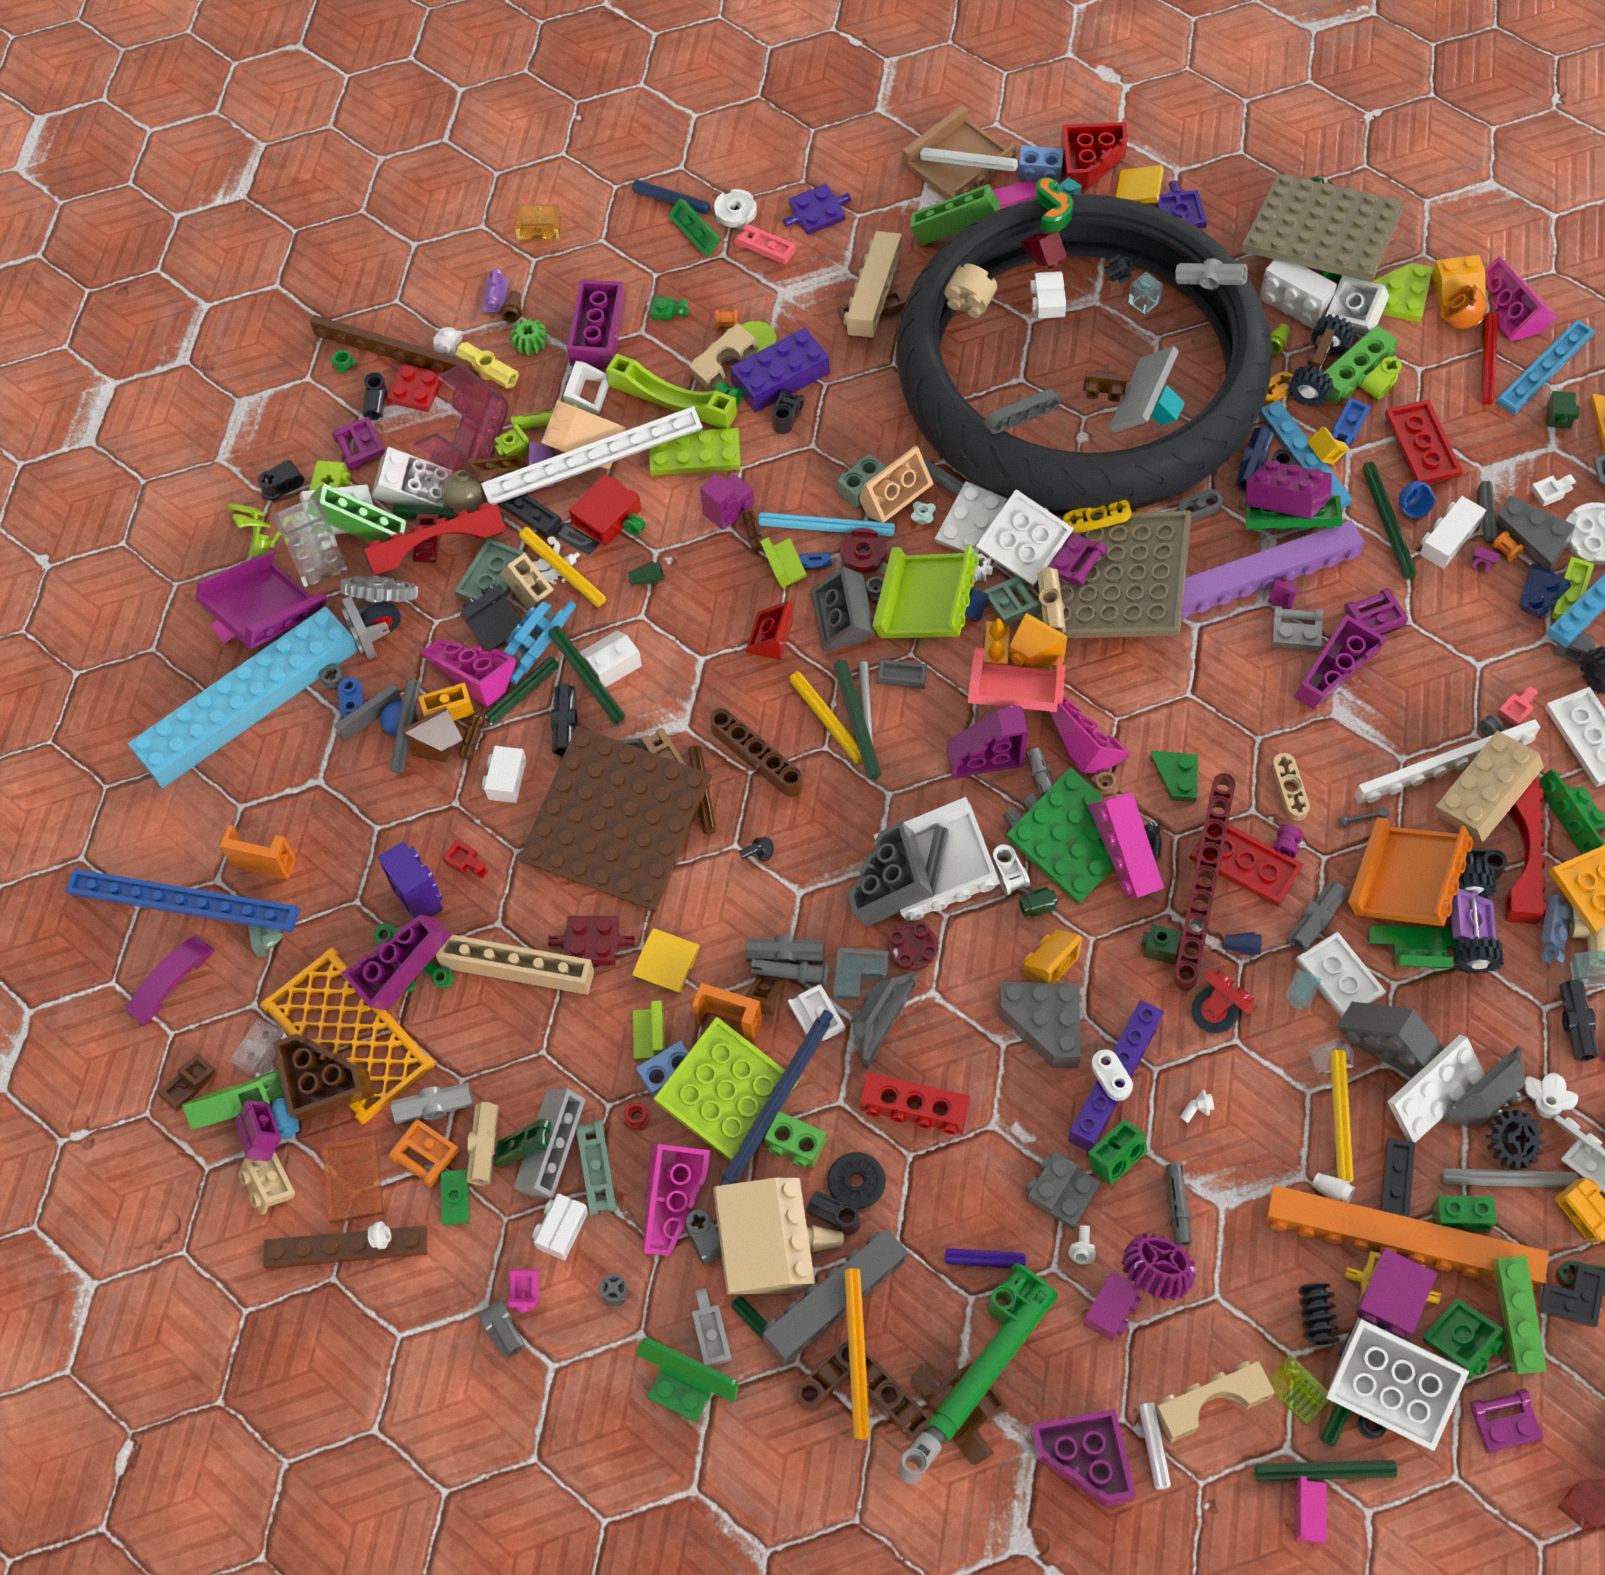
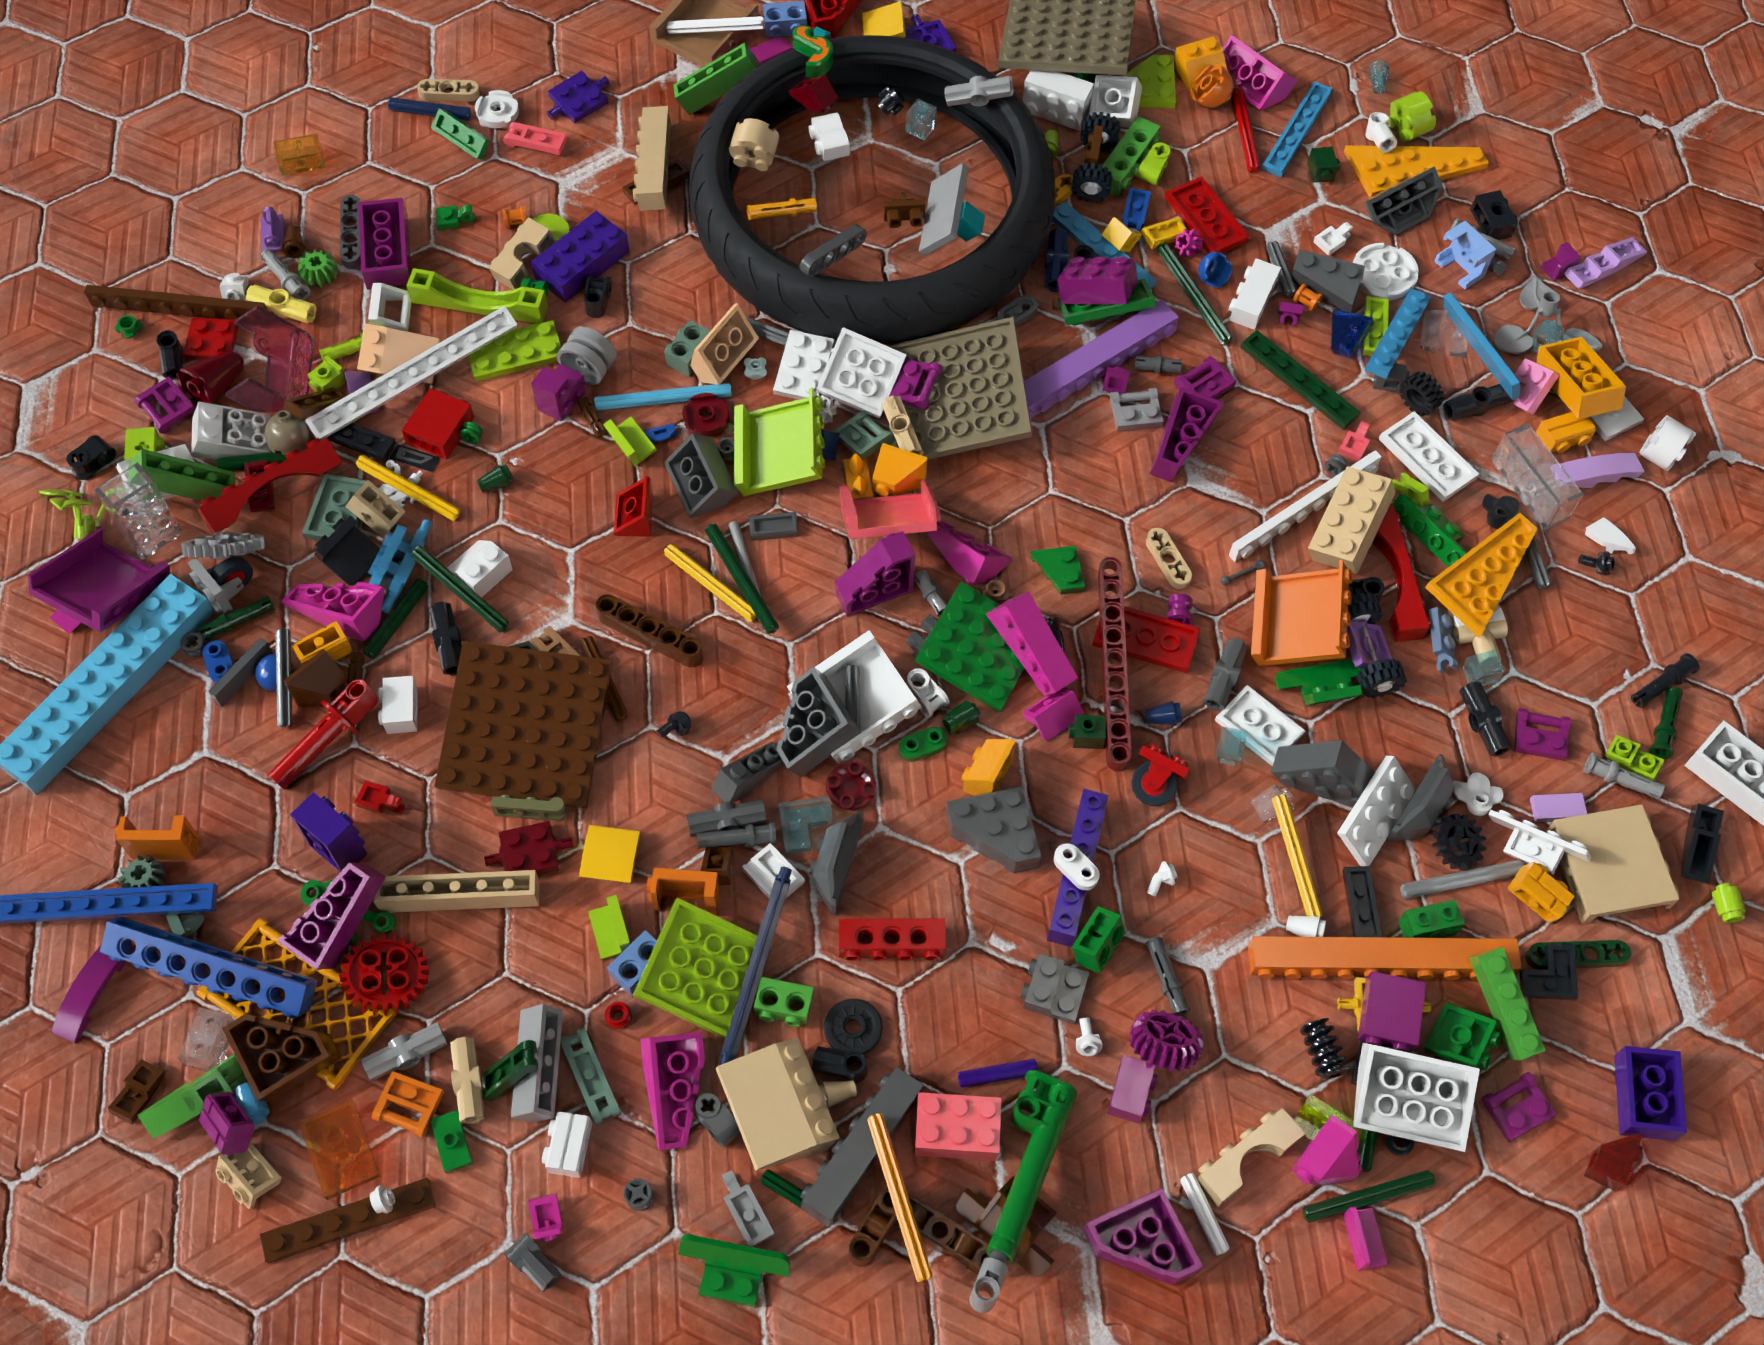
camera: 20 degrees left, 0 degrees up
yellow beam [1063,500,1132,534] -> none
none -> blue brick [100,917,318,1018]
none -> sand green gear [118,855,167,888]
none -> dark red cone [176,351,244,406]
none -> dark green pin [198,596,275,641]
none -> light grey pin [261,249,310,301]
none -> red piece [267,679,378,790]
none -> red gear [339,933,429,1016]
none -> dark grey beam [340,195,361,269]
none -> tan beam [417,79,480,102]
none -> olive plate [491,795,567,821]
none -> light grey wheel [557,326,617,385]
none -> dark grey slope [711,742,784,803]
none -> light orange pin [747,198,817,220]
none -> green plate [899,727,947,762]
none -> coral brick [914,1092,1001,1161]
none -> dark pink panel [1022,687,1084,741]
none -> dark grey pin [1135,355,1182,374]
none -> yellow plate [1141,217,1187,249]
none -> dark pink gear [1175,229,1203,257]
none -> dark green plate [1240,330,1360,430]
none -> dark pink wedge [1291,1114,1362,1186]
none -> lime plate [1392,473,1429,508]

